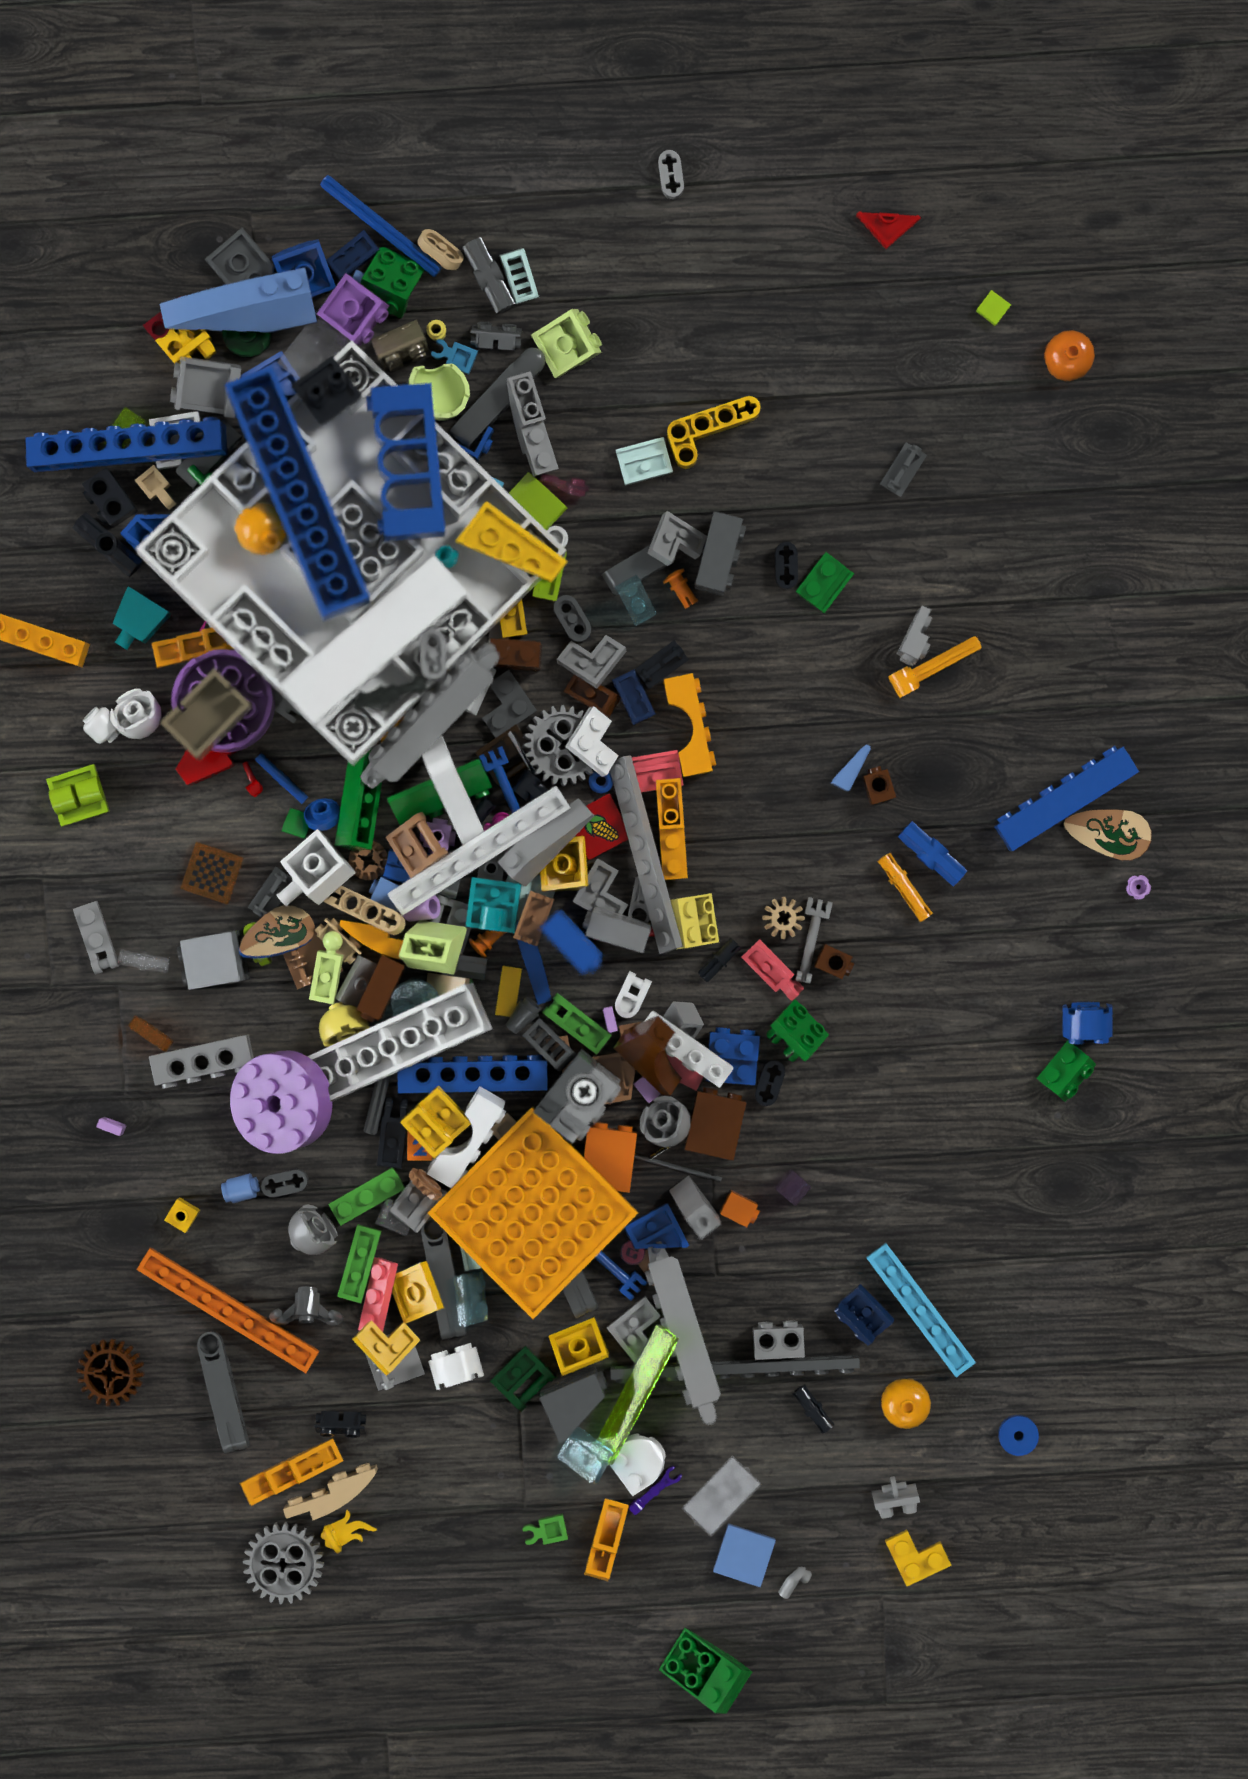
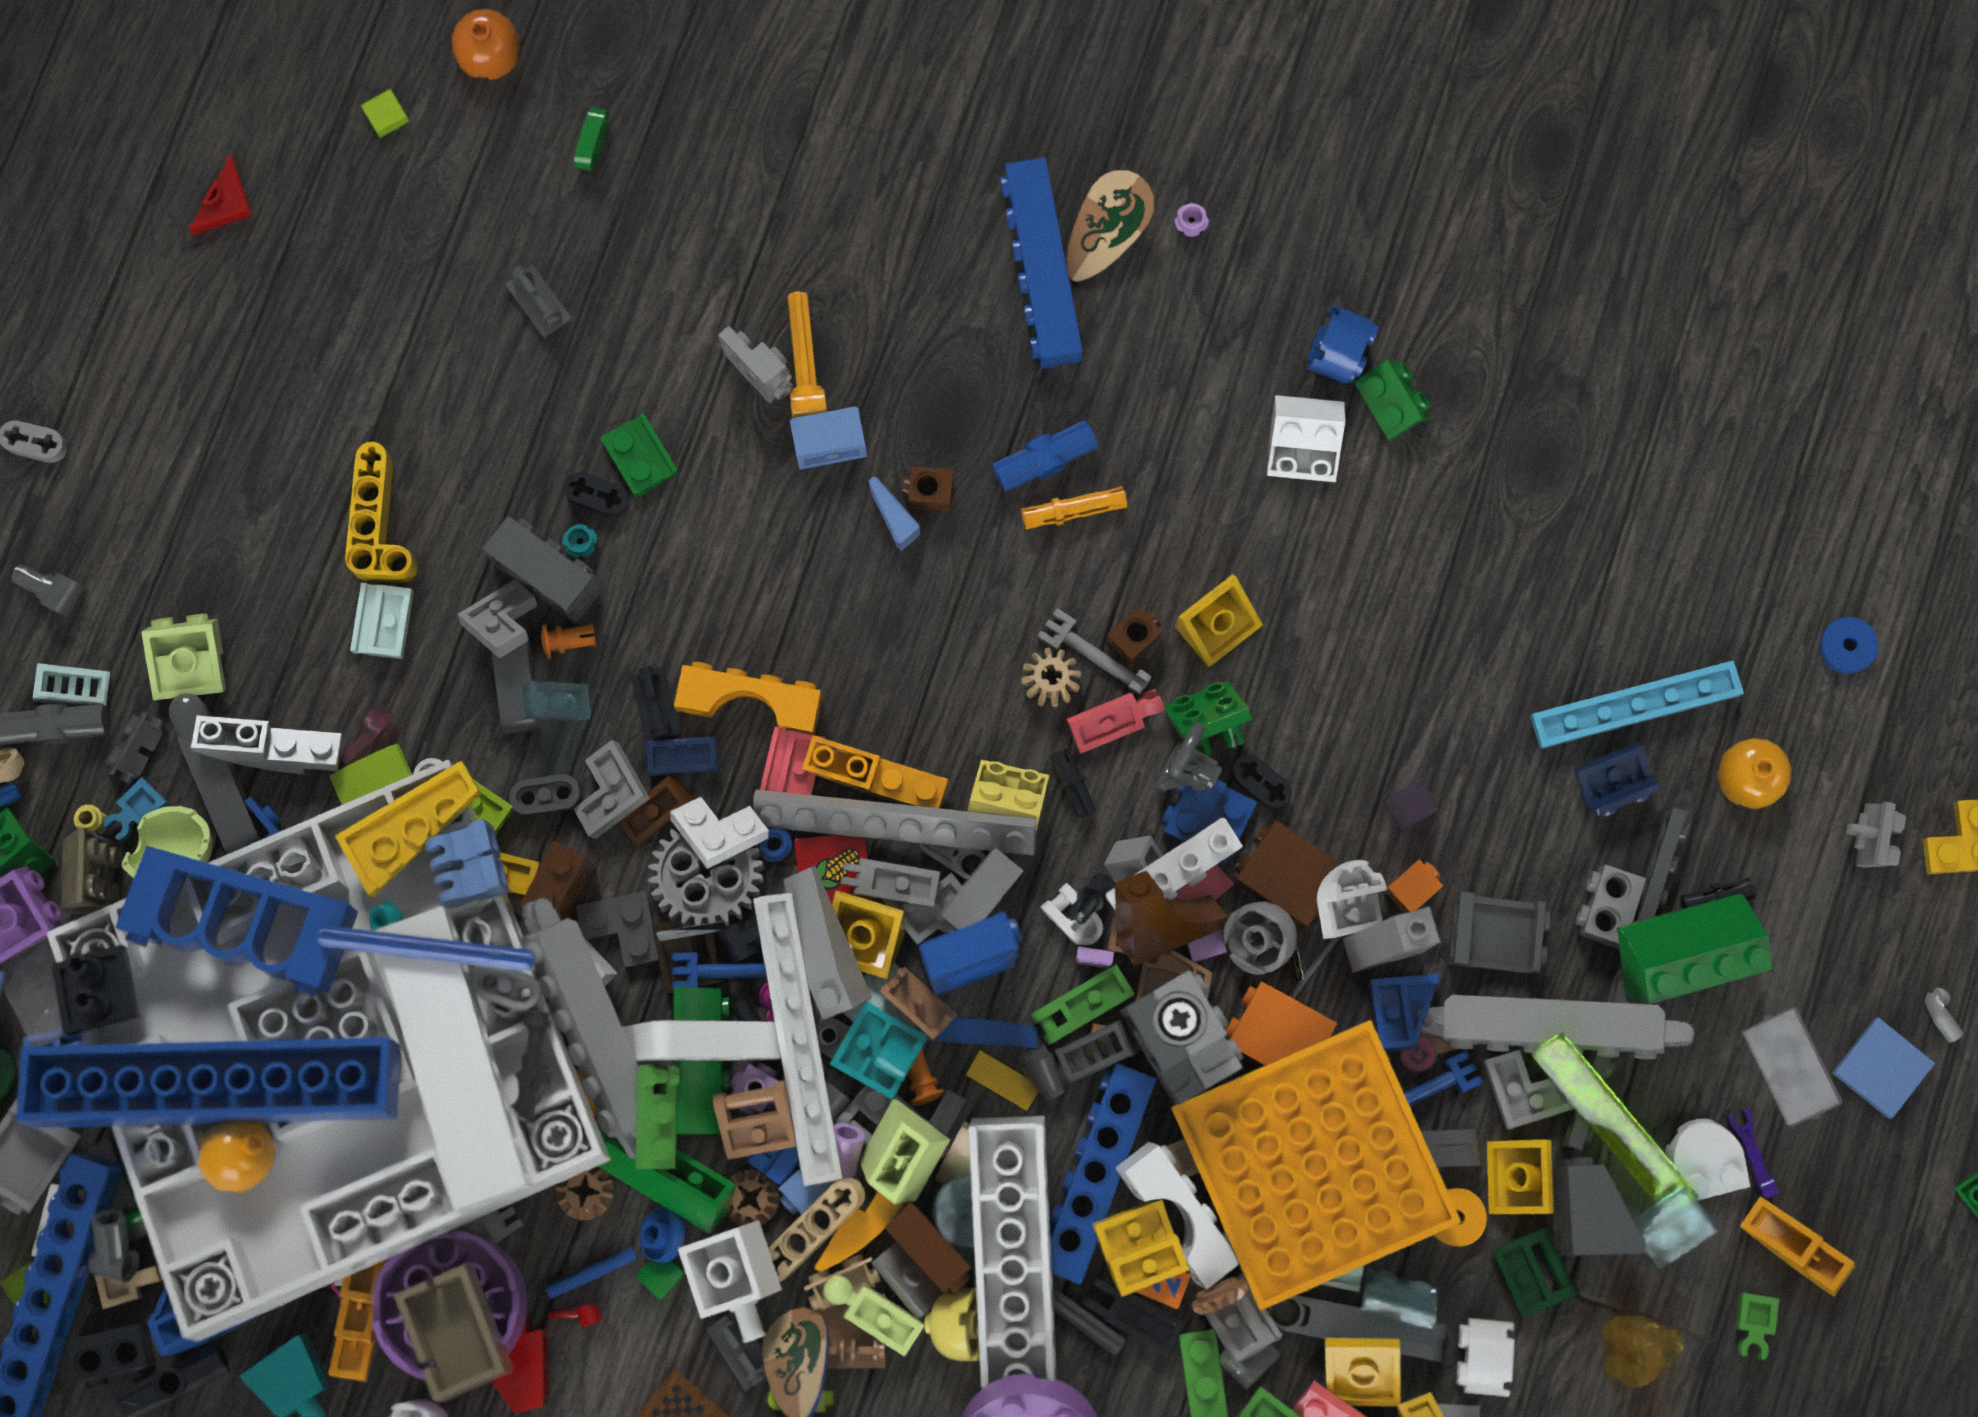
camera: 75 degrees left, 10 degrees down
none -> dark grey pin [11,564,85,618]
none -> dark grey piece [89,1208,139,1283]
none -> blue axle [317,925,535,971]
none -> medium blue legs [425,818,510,908]
none -> medium nougat gear [555,1166,614,1220]
none -> teal plate [563,524,597,558]
none -> green beam [574,107,610,172]
none -> bright green plate [636,1065,680,1169]
none -> medium blue panel [790,407,867,470]
none -> light grey hinge [840,858,940,908]
none -> black axle [1068,873,1113,924]
none -> dark grey piece [1155,723,1222,793]
none -> yellow slope [1175,574,1263,667]
none -> white slope [1267,395,1345,482]
none -> white slope [1317,860,1387,939]
none -> light orange piece [1434,1188,1487,1247]
none -> dark grey panel [1449,891,1550,975]
none -> clear yellow piece [1601,1315,1683,1389]
none -> green slope [1617,894,1773,1005]

